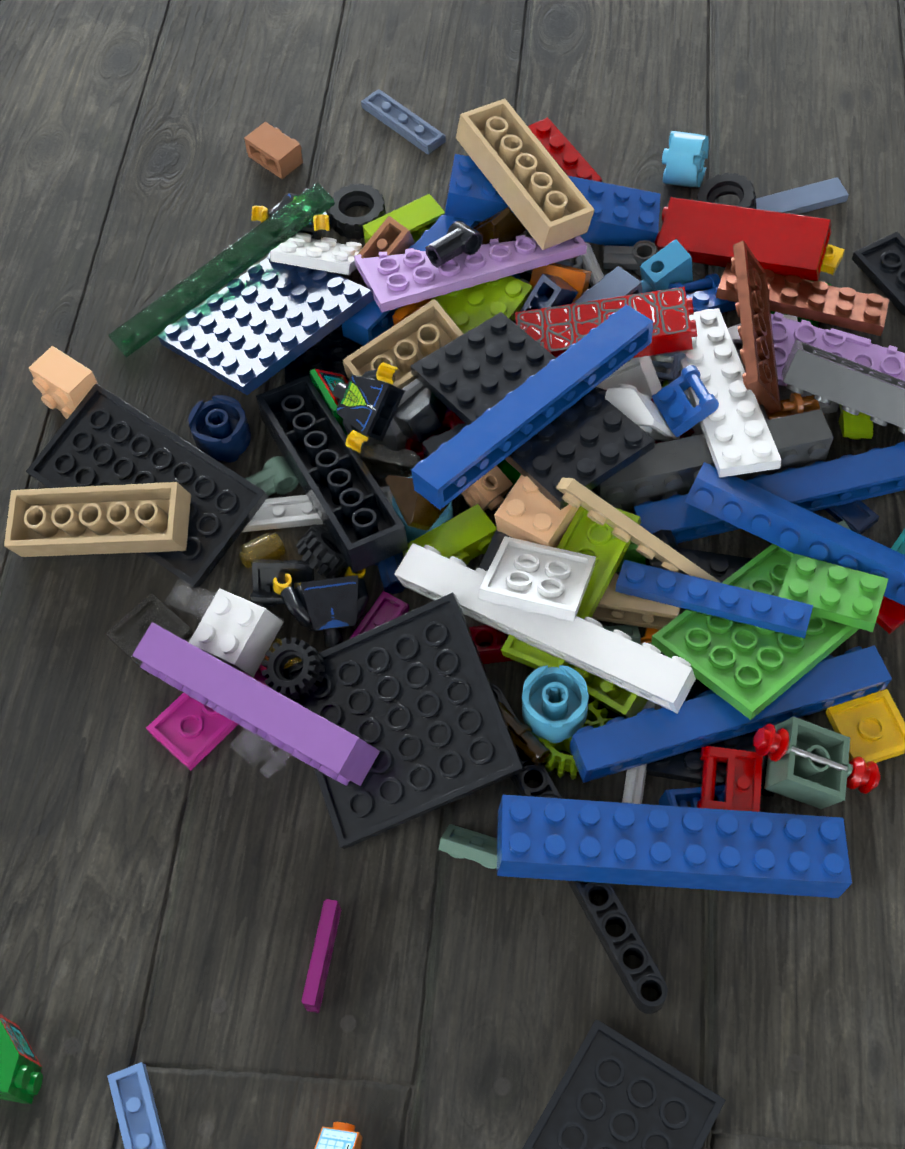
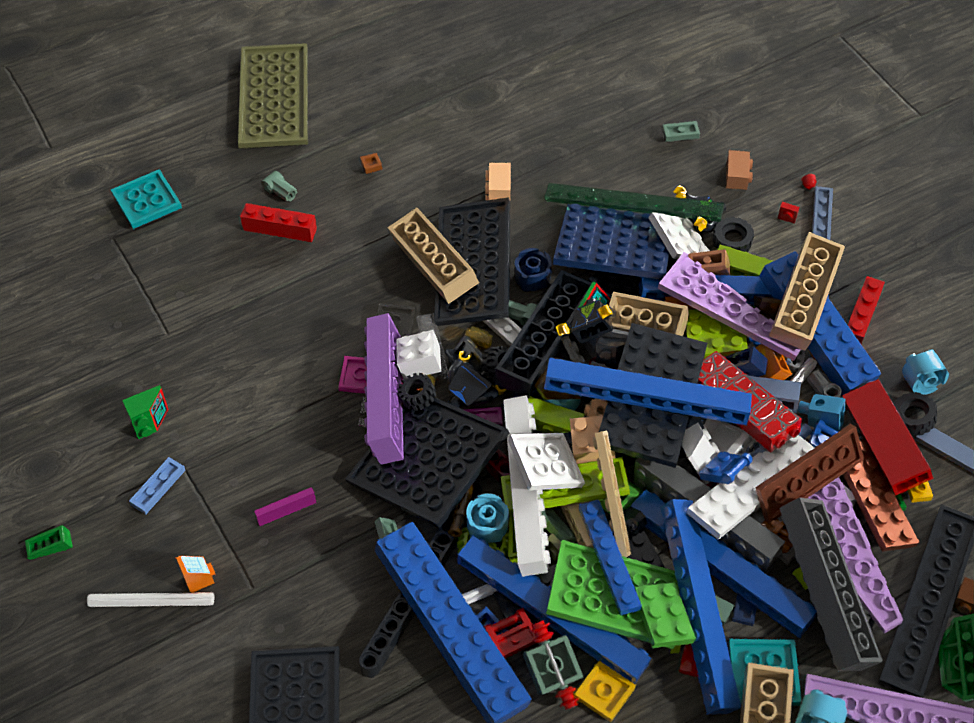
camera: 50 degrees right, 5 degrees down
black piece [425,221,483,268] -> none
none -> sand green plate [662,121,700,142]
none -> red plate [778,202,800,224]
none -> red hinge [801,174,816,189]

